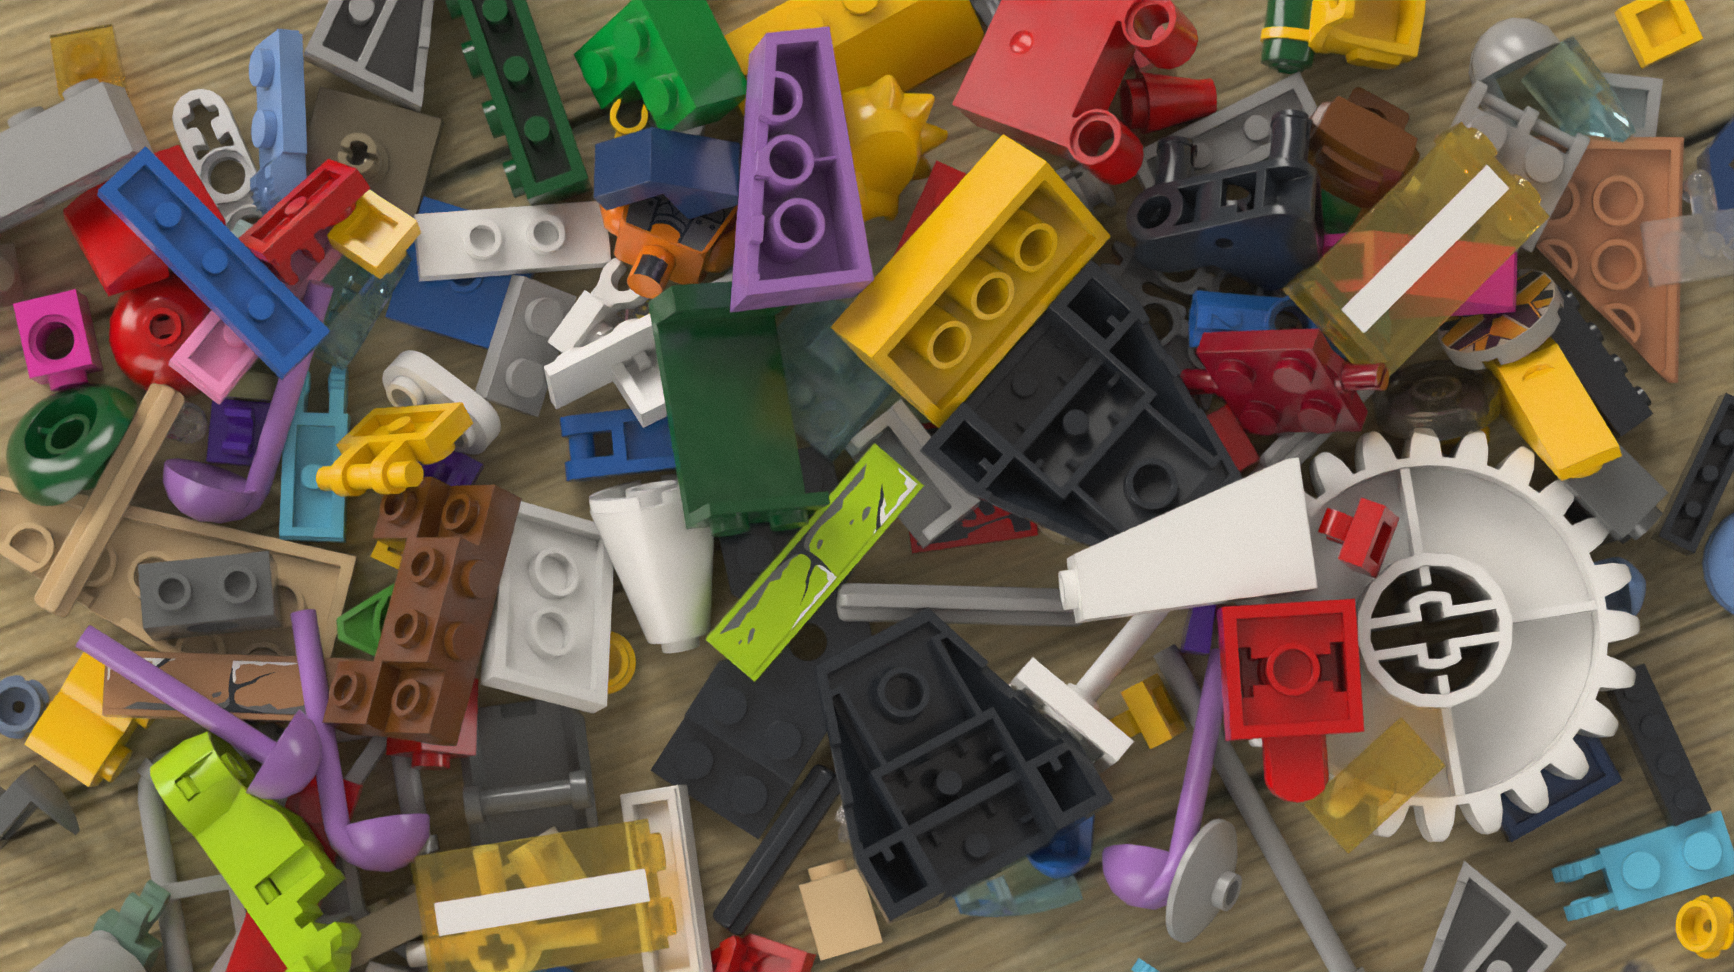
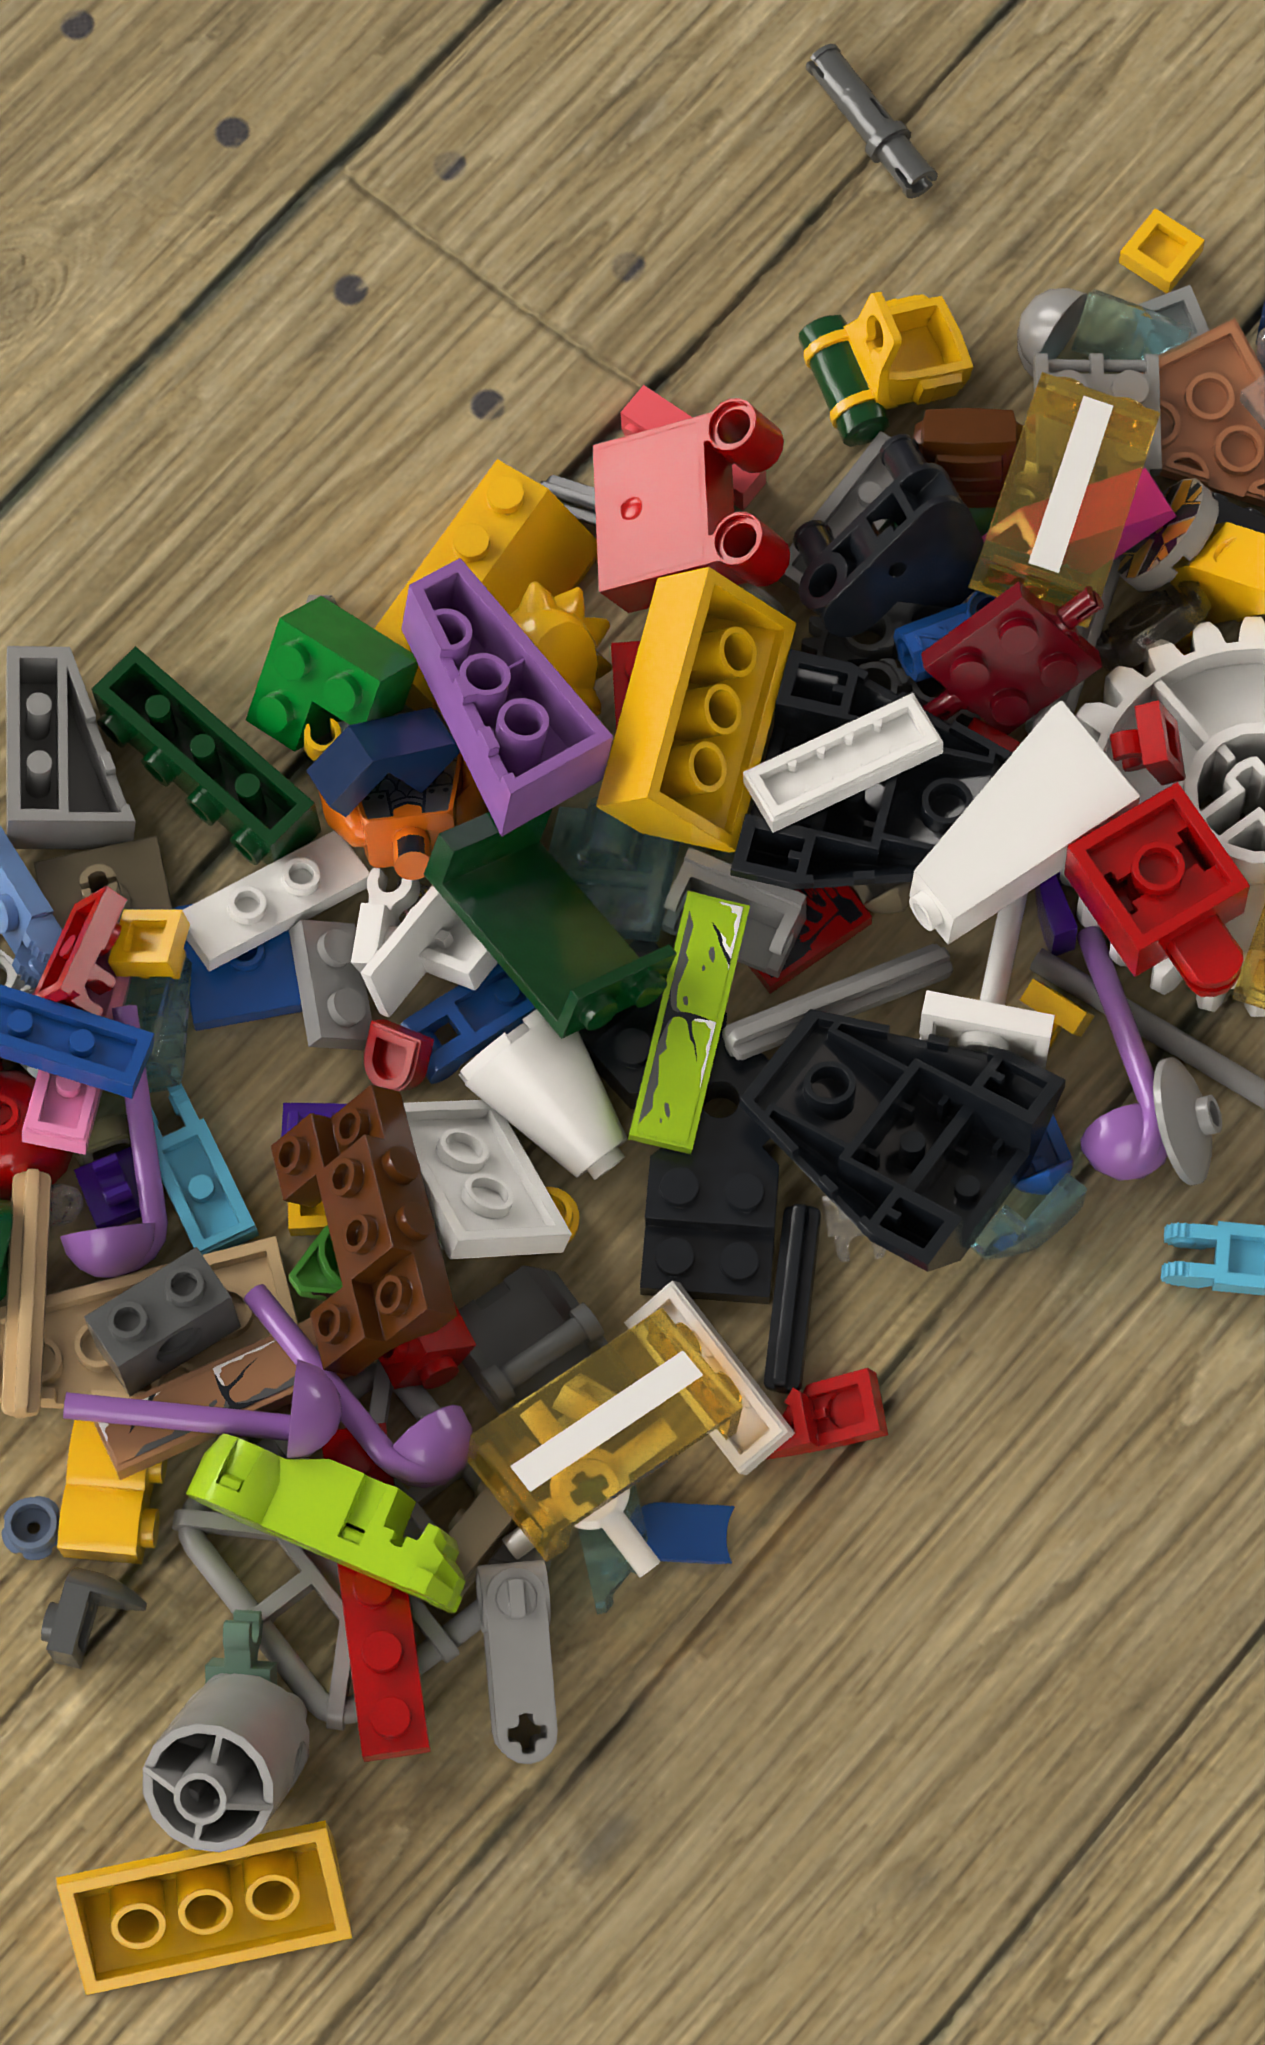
camera: 20 degrees left, 15 degrees down
yellow plate [316,402,474,497] -> none
white plate [382,350,501,455] -> none
tan brick [799,858,883,961] -> none
red cone [1120,72,1217,135] -> none
none -> red tile [364,1019,434,1092]
none -> white plate [743,693,943,833]

